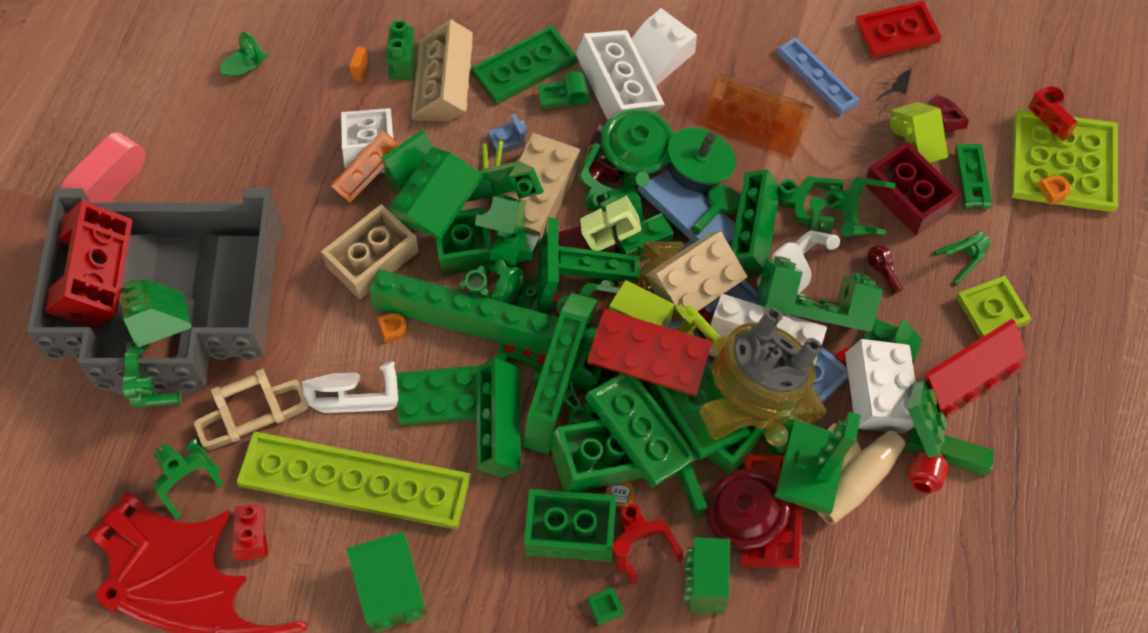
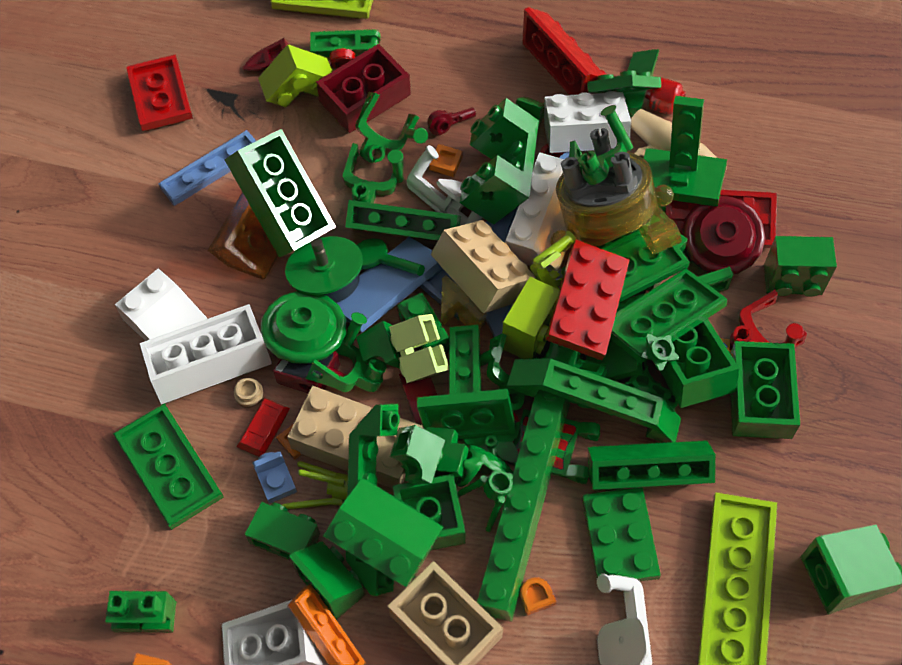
camera: 90 degrees left, 0 degrees up
tan slope [411,19,473,122] -> none
green plate [538,72,590,110] -> none
green tile [586,587,625,627] -> none
green plant [933,231,991,286] -> none
lime plate [956,276,1032,338] -> none
none -> green brick [224,129,336,258]
none -> tan plate [234,378,263,407]
none -> red tile [236,397,290,457]
none -> green brick [245,502,320,561]
none -> red tile [330,48,355,69]
none -> orange tile [429,144,463,177]
none -> green piece [569,105,633,185]
none -> green plate [641,334,679,371]

